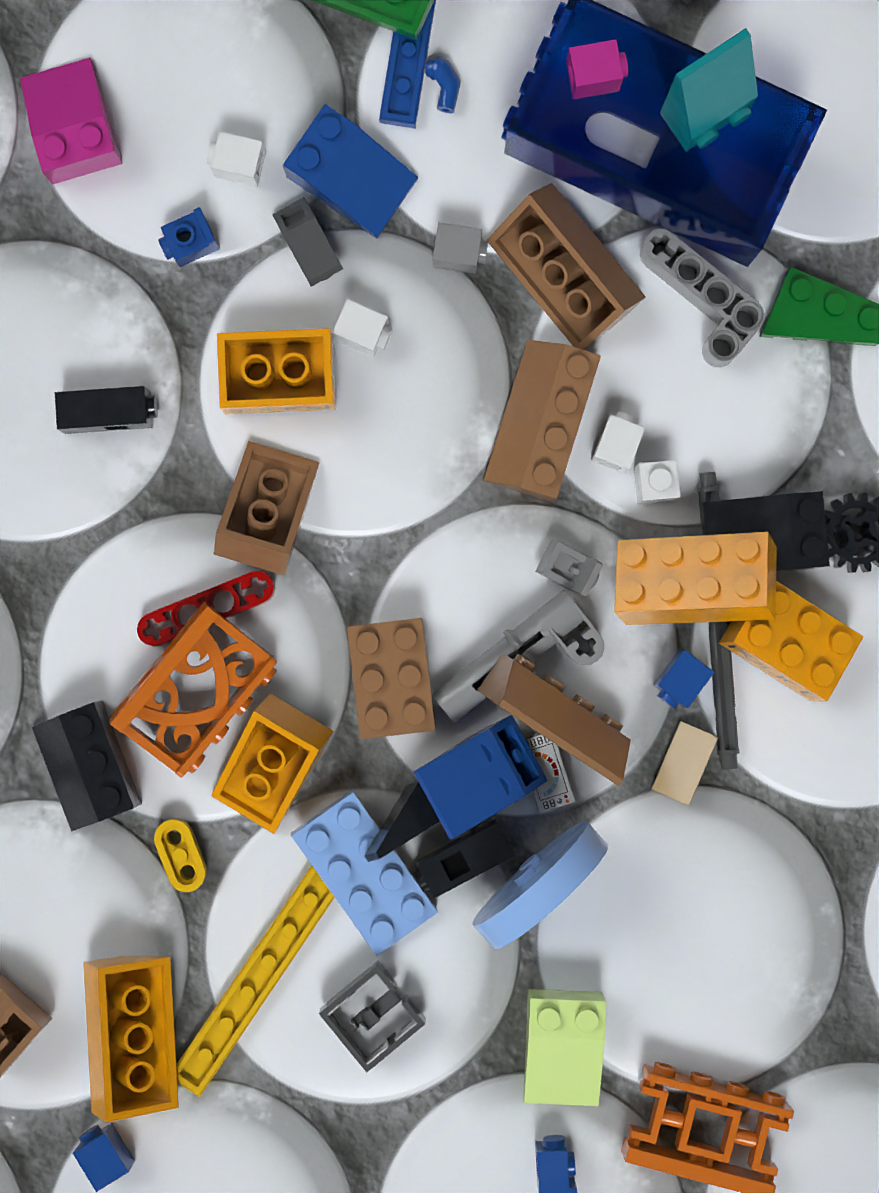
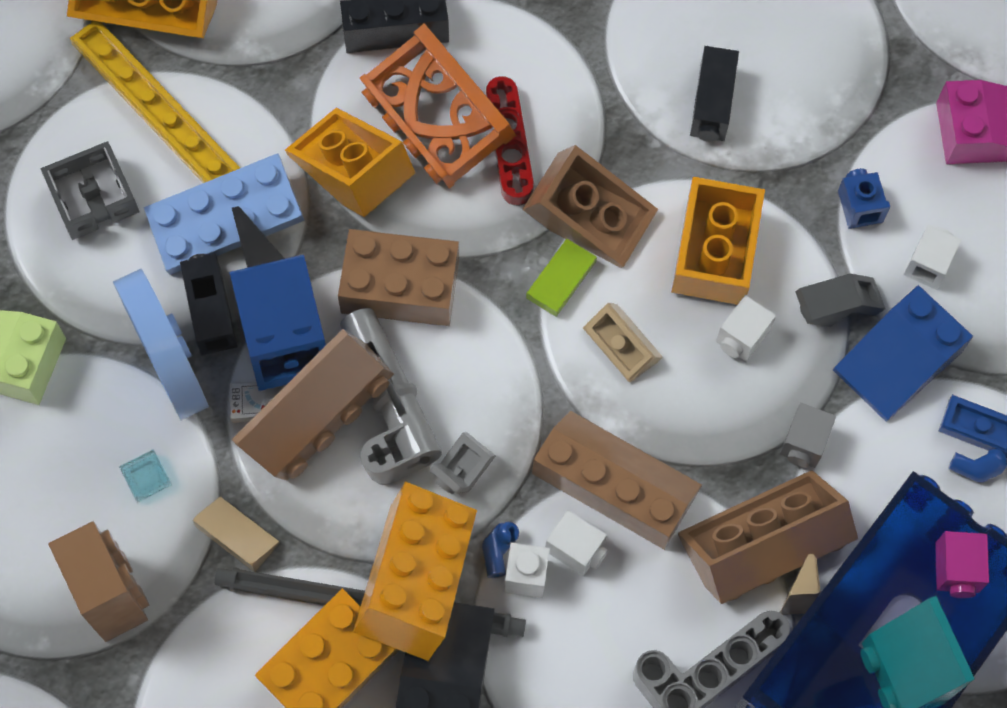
camera: 105 degrees right, 20 degrees down
yellow plate [154,818,207,892] -> none
blue brick [653,649,715,709] -> none
none -> medium nougat brick [48,521,150,642]
none -> clear light blue tile [119,449,172,503]
none -> blue arm [482,522,519,578]
none -> lime tile [526,238,597,317]
none -> tan slope [583,303,663,382]
none -> tan slope [780,554,821,615]

